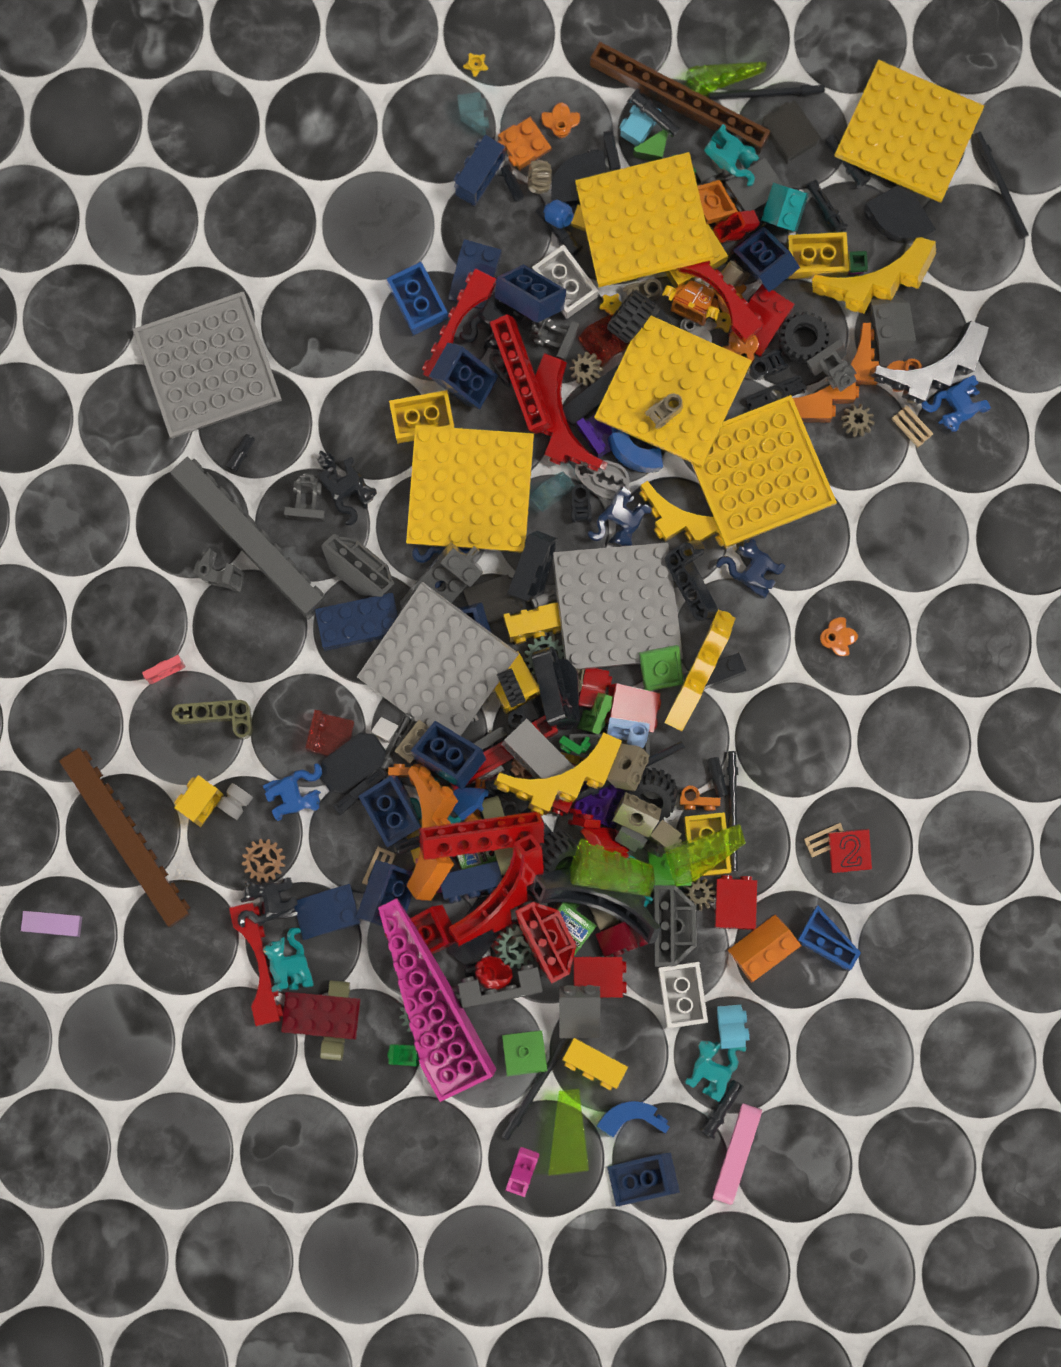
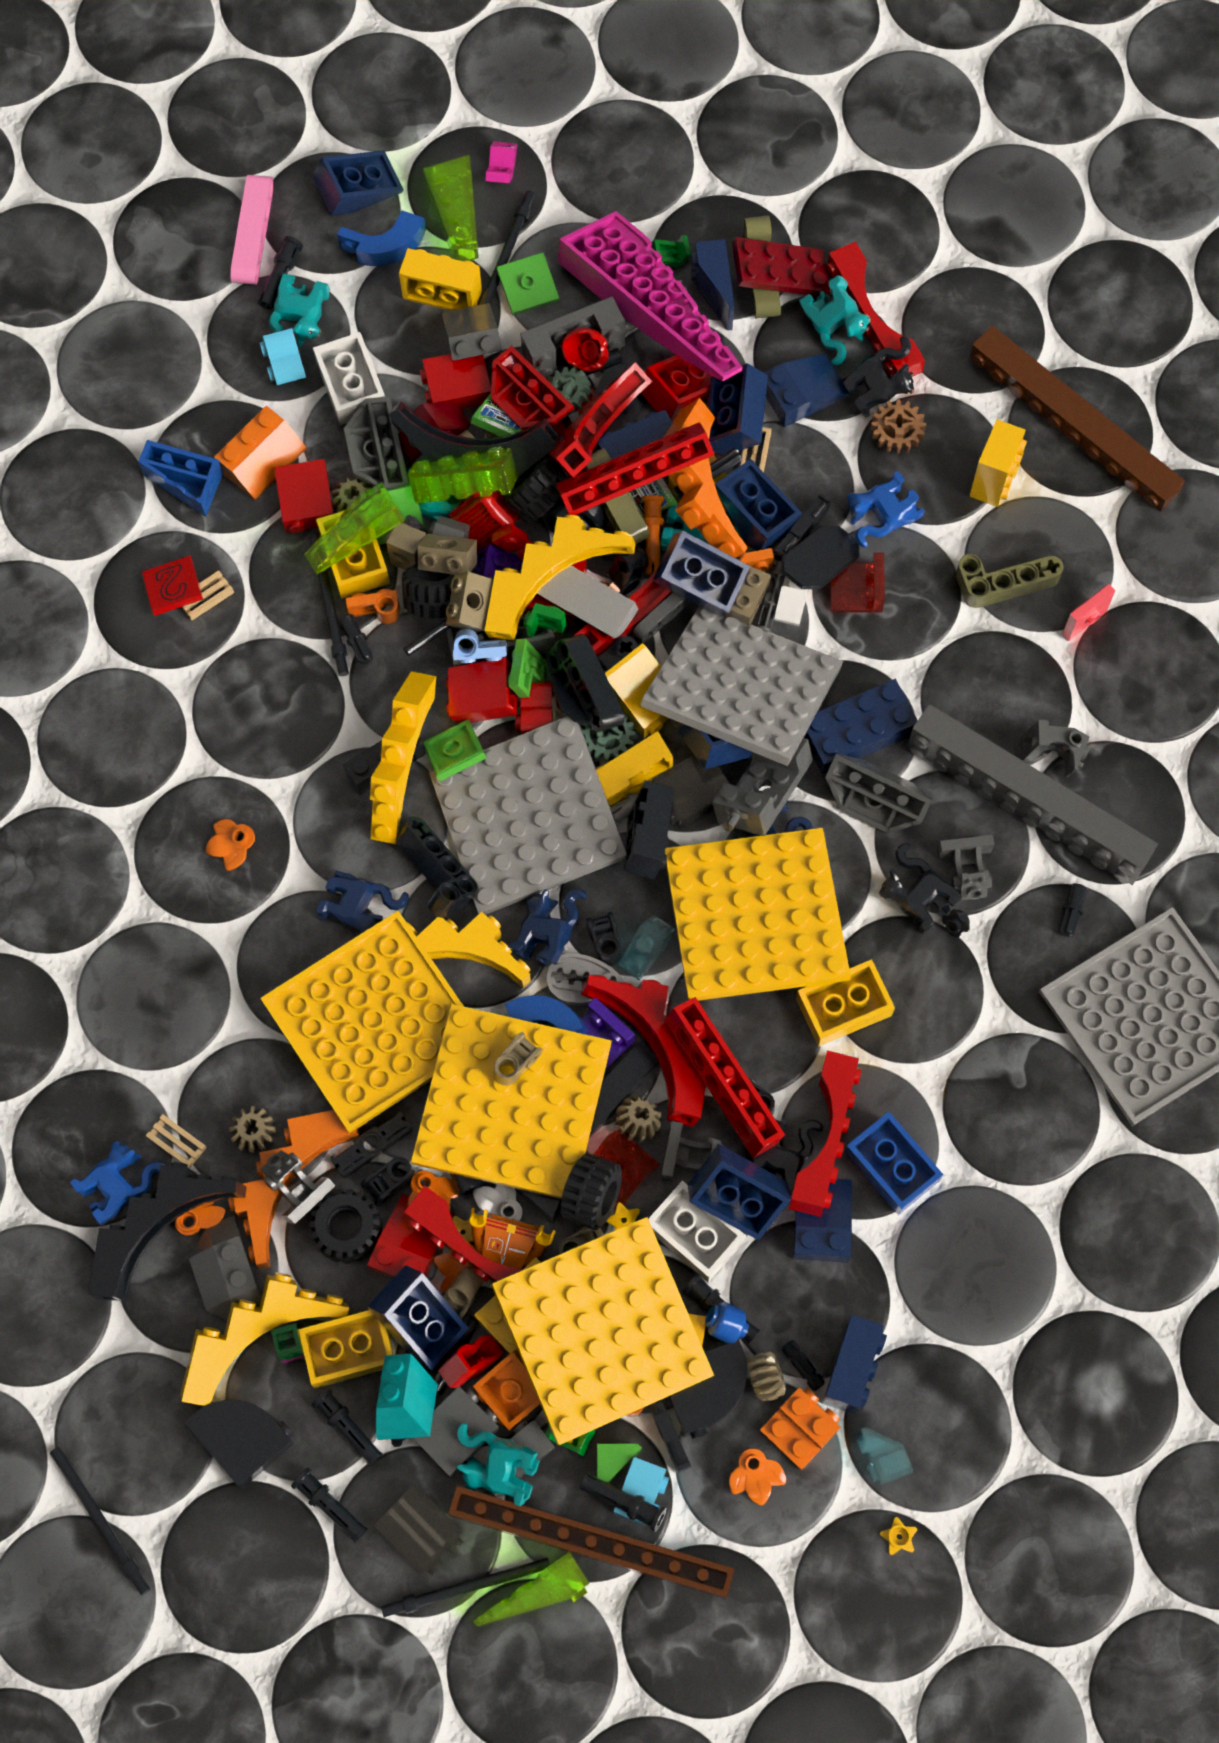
camera: 170 degrees right, 10 degrees down
lavender slope [21,911,82,937] -> none
light grey wheel [216,783,253,820] -> none
dark blue brick [429,343,498,409] -> none
blue slope [452,788,489,821] -> none
black tyre [497,668,526,708] -> none
yellow plate [834,60,984,203] -> none
none -> dark blue slope [691,239,734,331]

